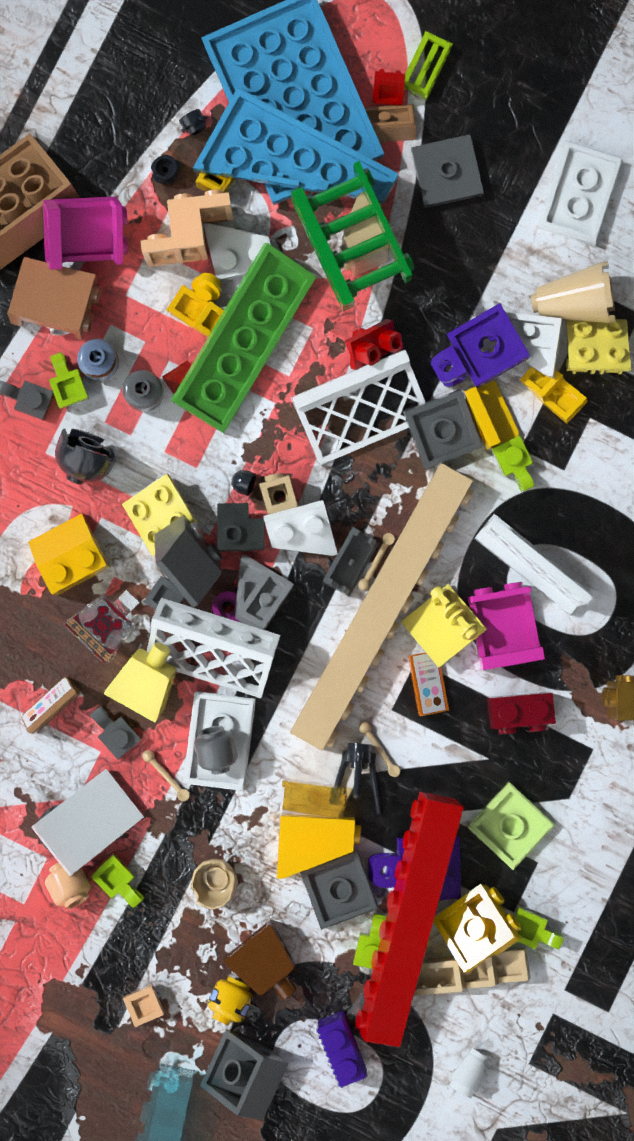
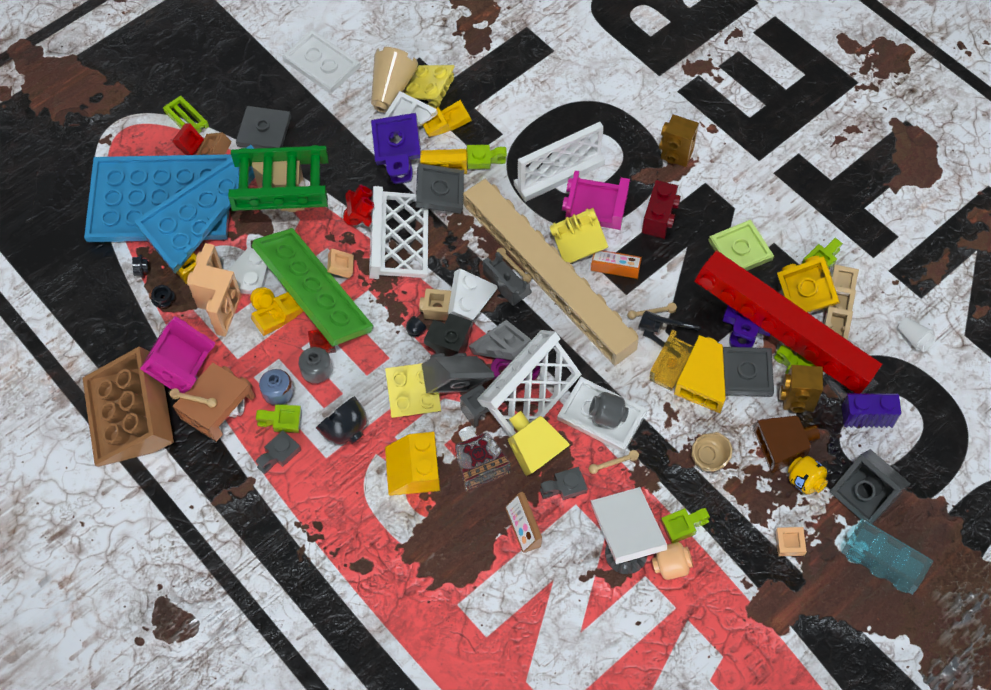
camera: 65 degrees left, 25 degrees down
none -> tan hinge [169,388,217,408]
none -> light nougat plate [327,248,354,278]
none -> pearl gold brick [779,365,823,413]

